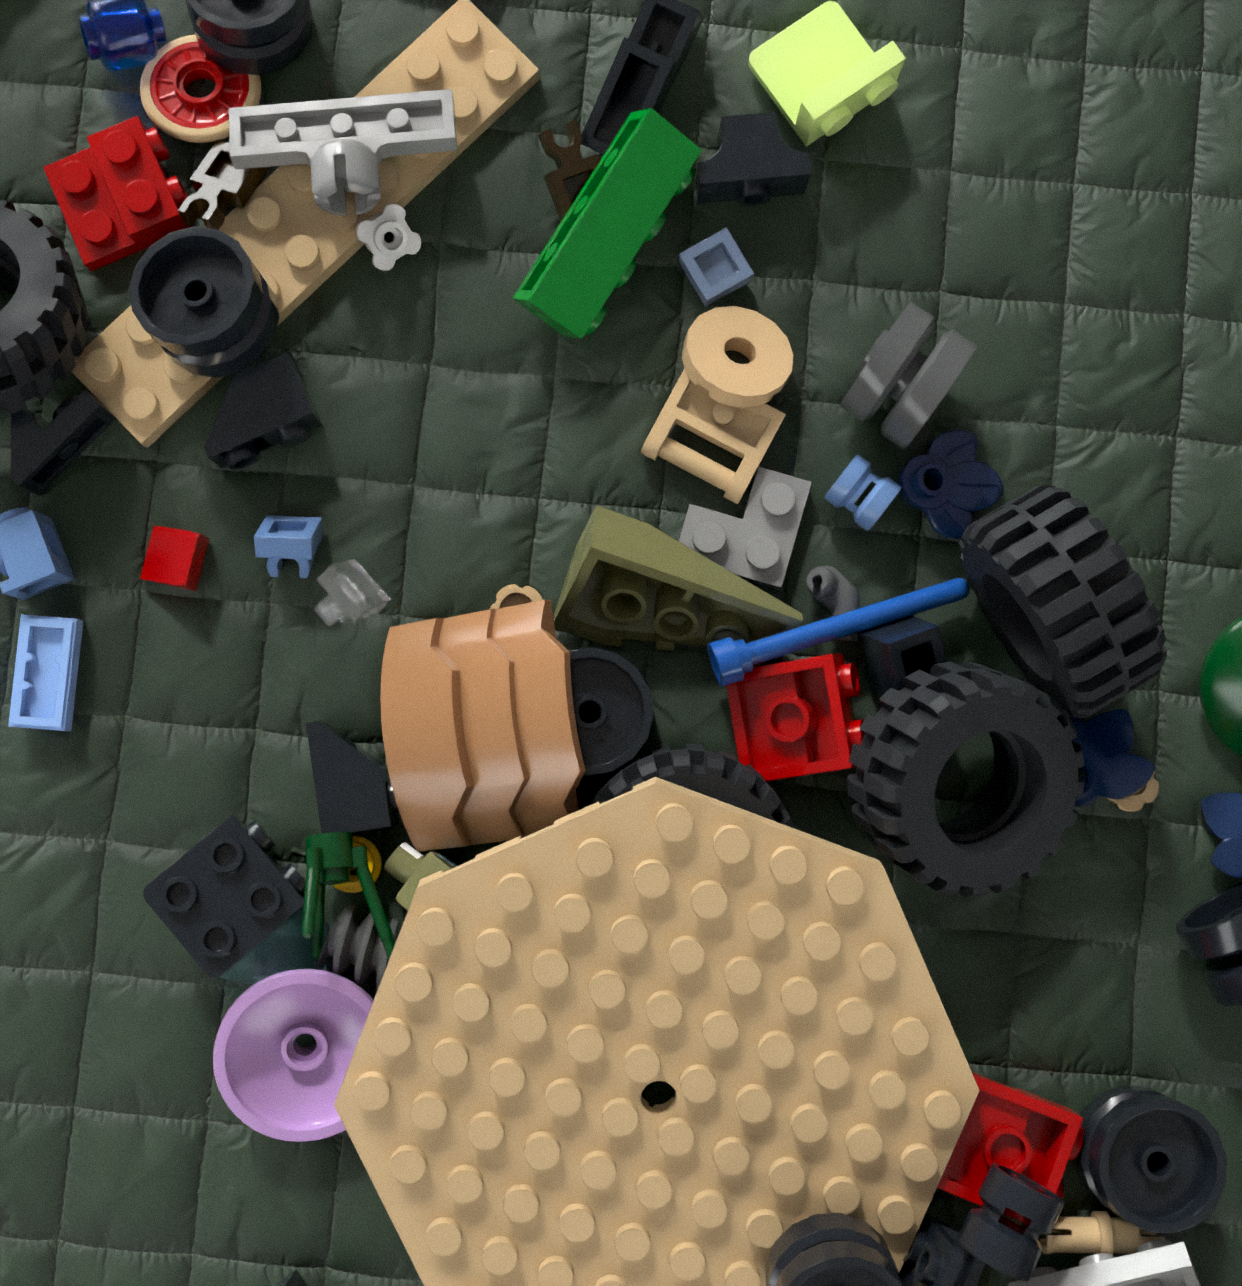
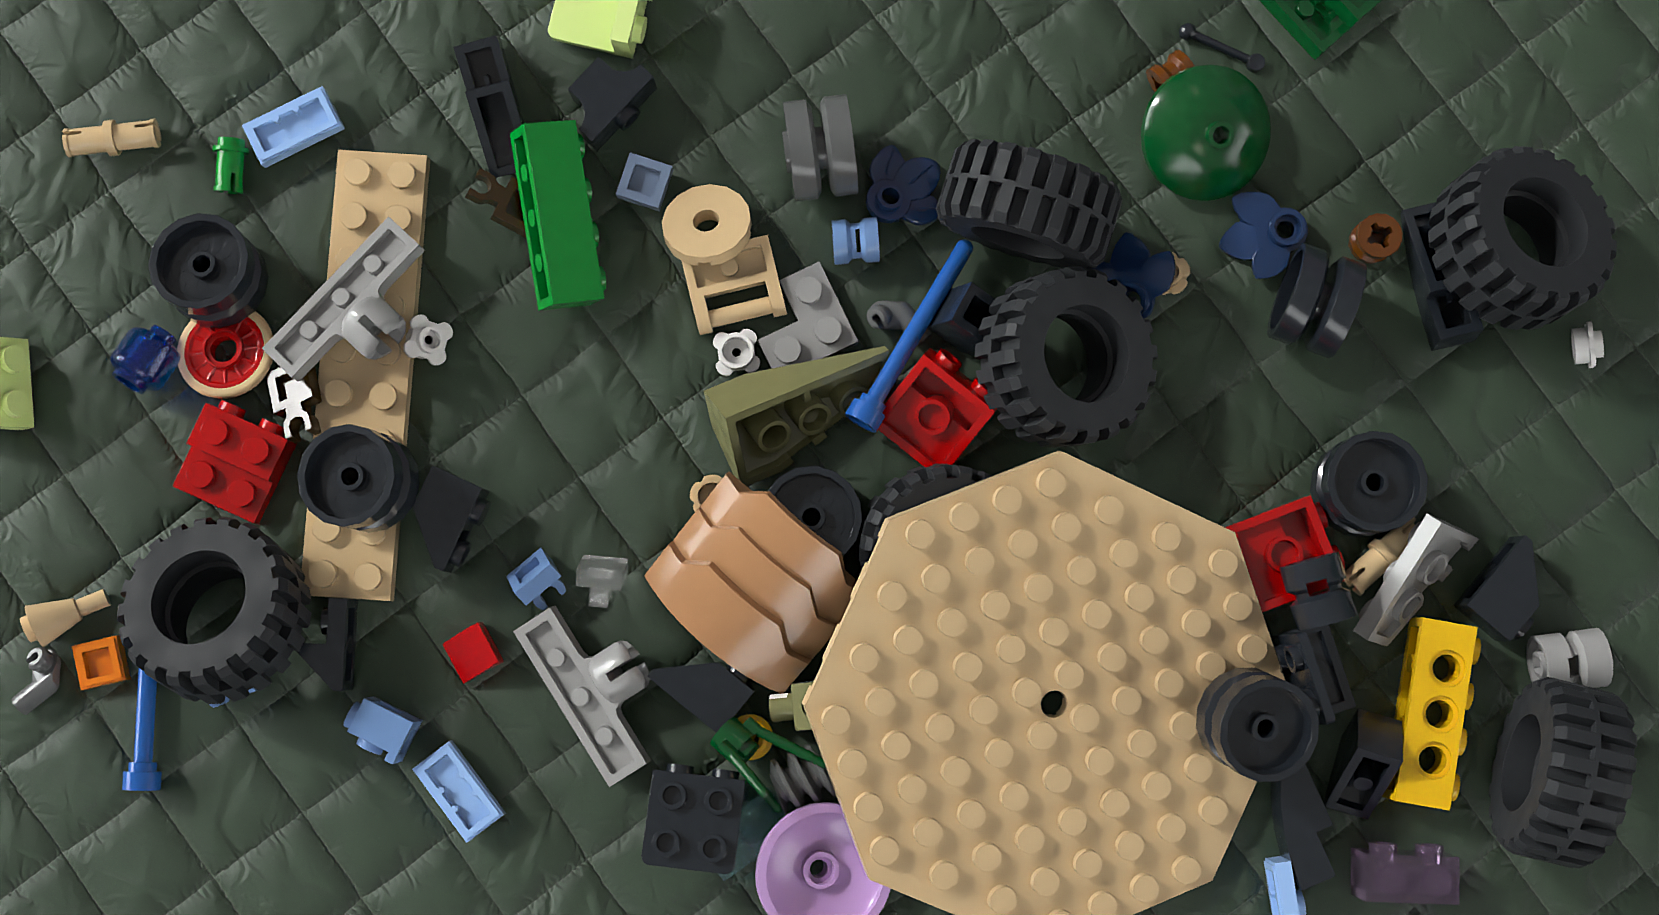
camera: 40 degrees left, 0 degrees up
none -> light grey plate [513,606,651,787]
none -> white plate [713,329,760,376]

